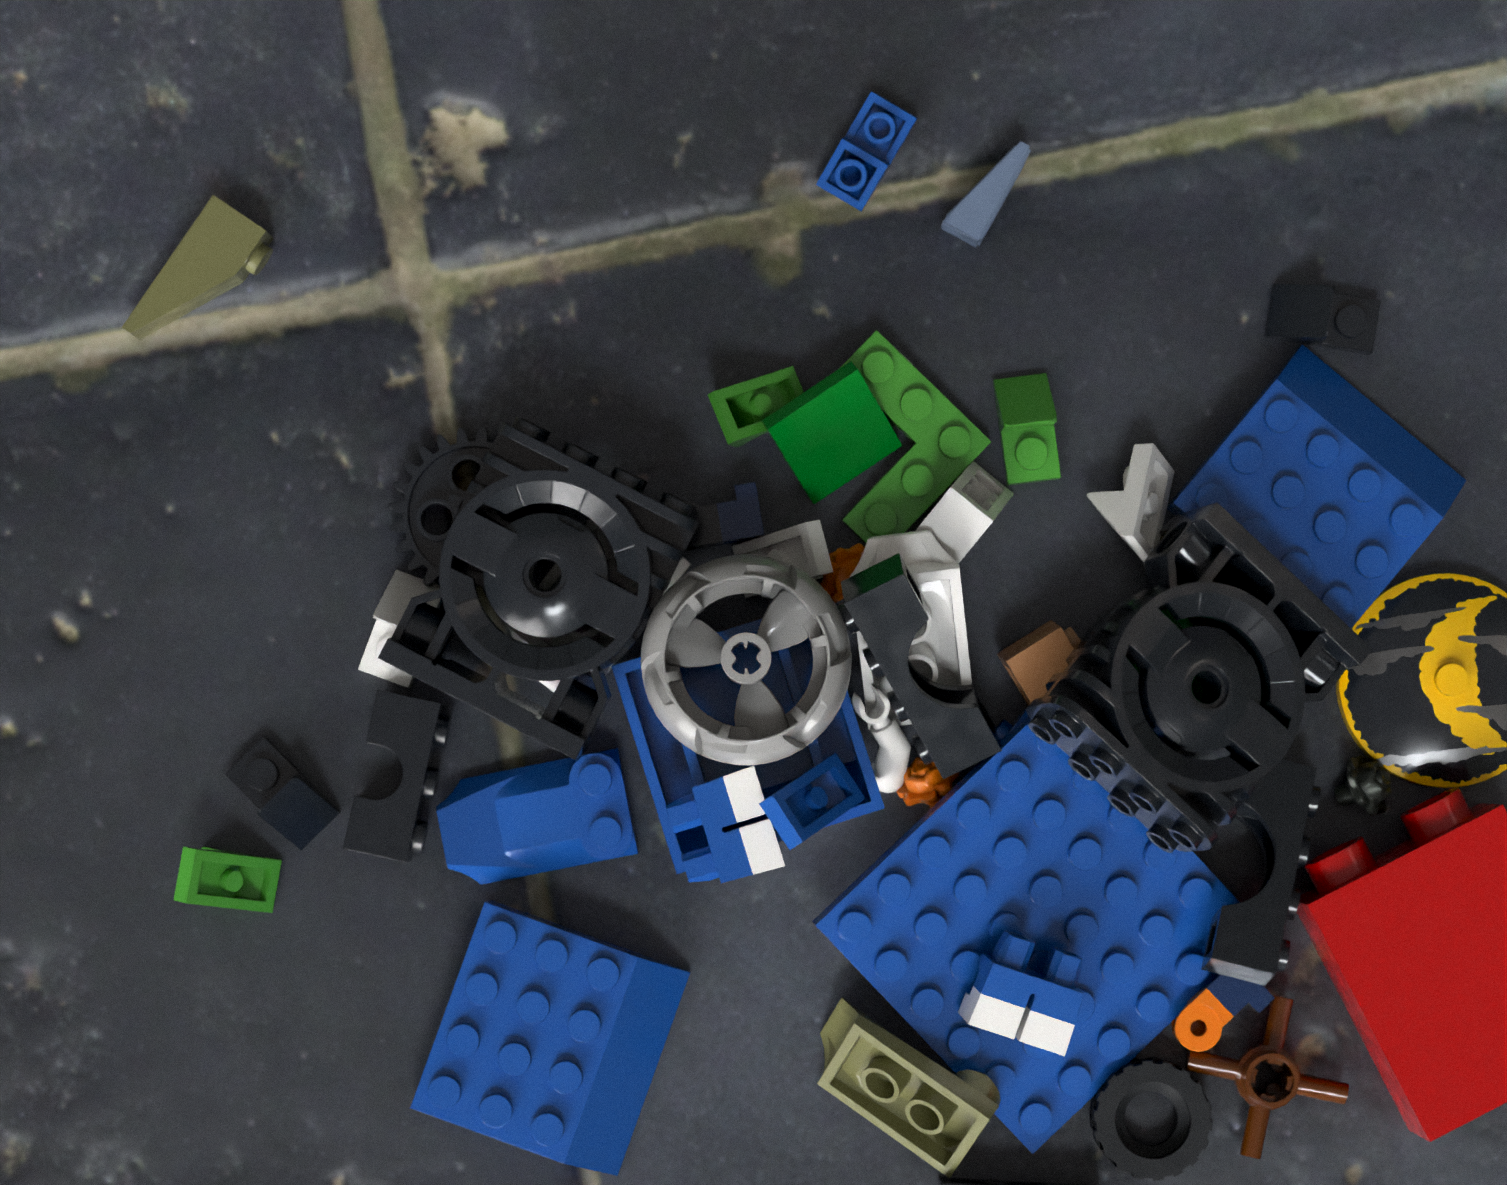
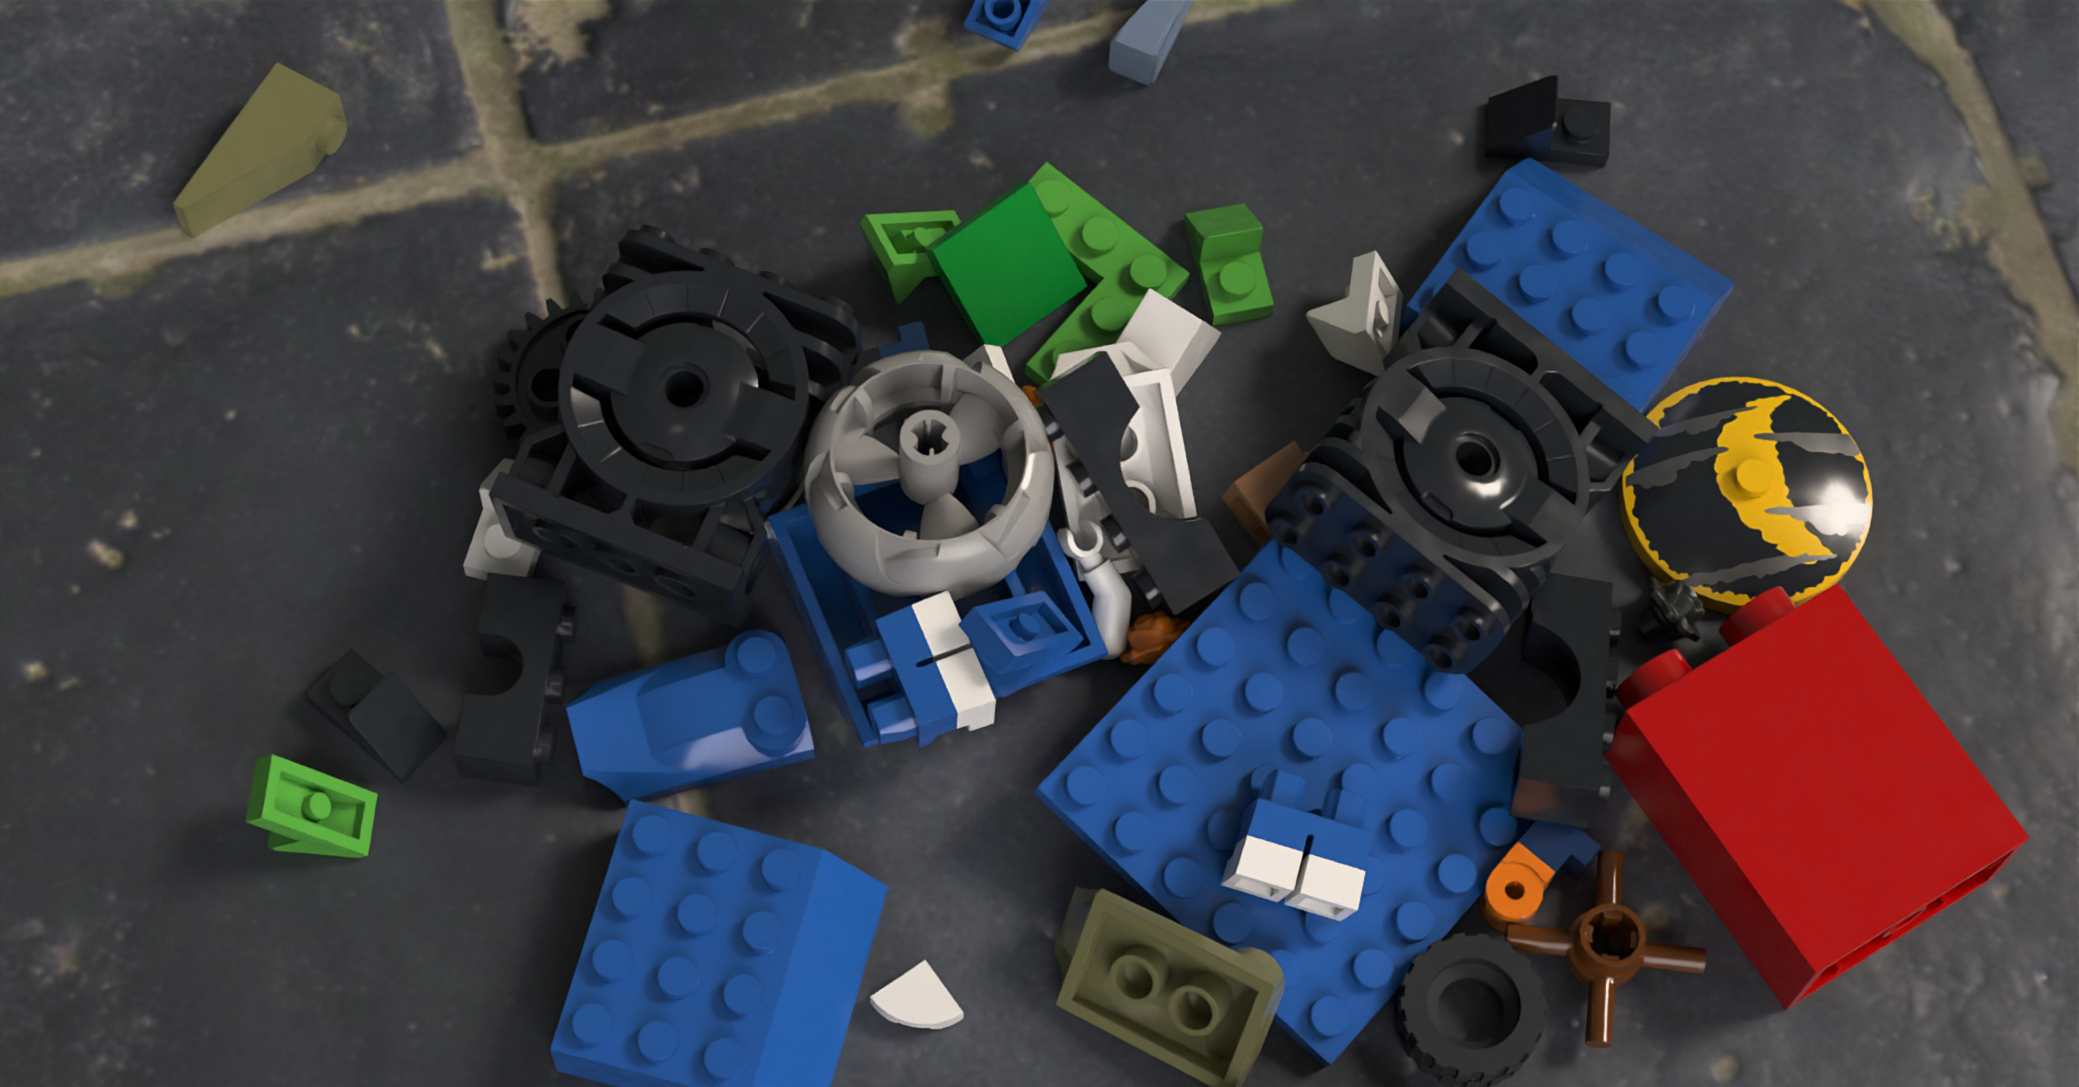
camera: 10 degrees left, 20 degrees down
none -> white tile [870,960,964,1029]

